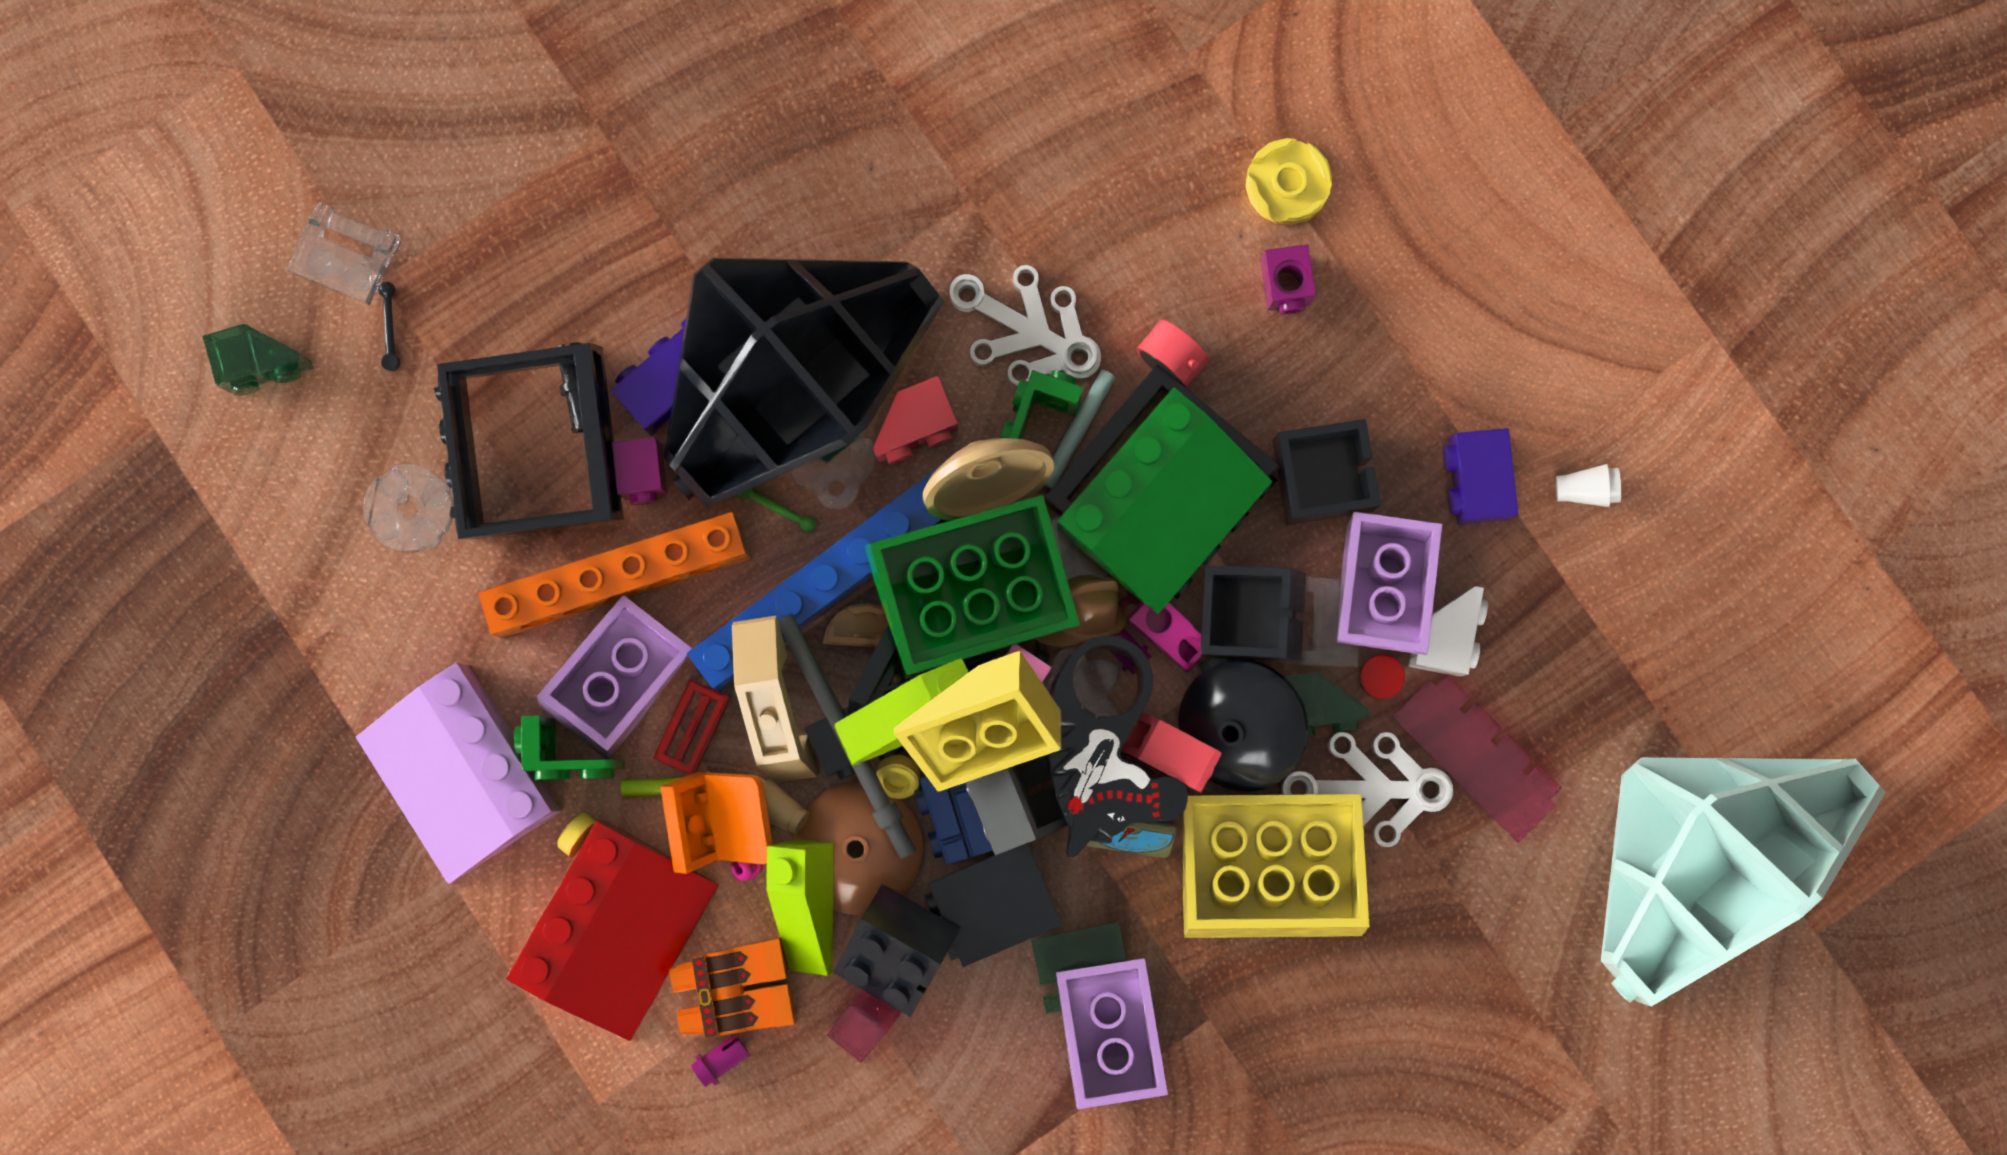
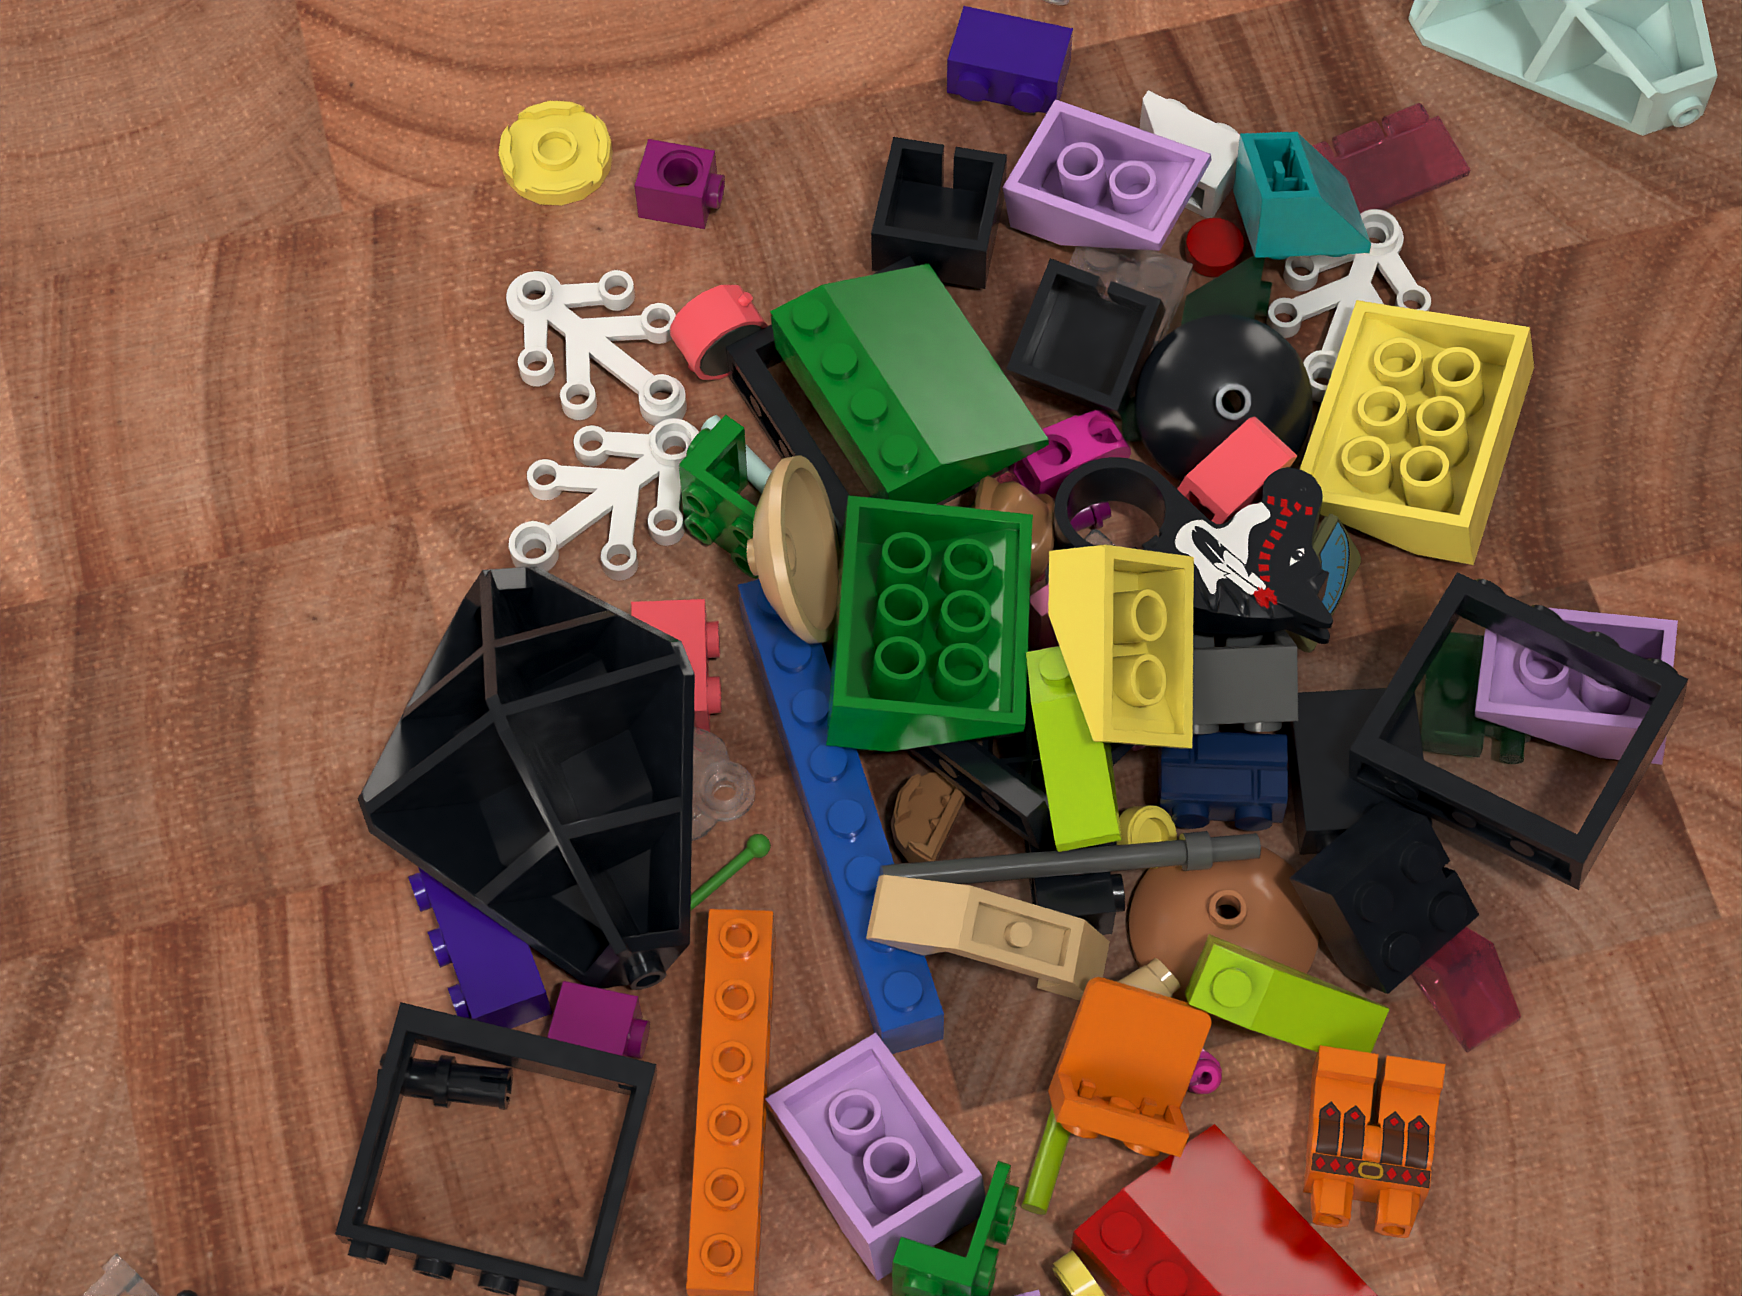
camera: 70 degrees left, 20 degrees down
red tile [653,679,731,775] -> none
magenta pin [691,1033,751,1087] -> none
none -> white plant [506,270,687,426]
none -> teal slope [1233,132,1371,259]
none -> black window [1349,572,1688,890]

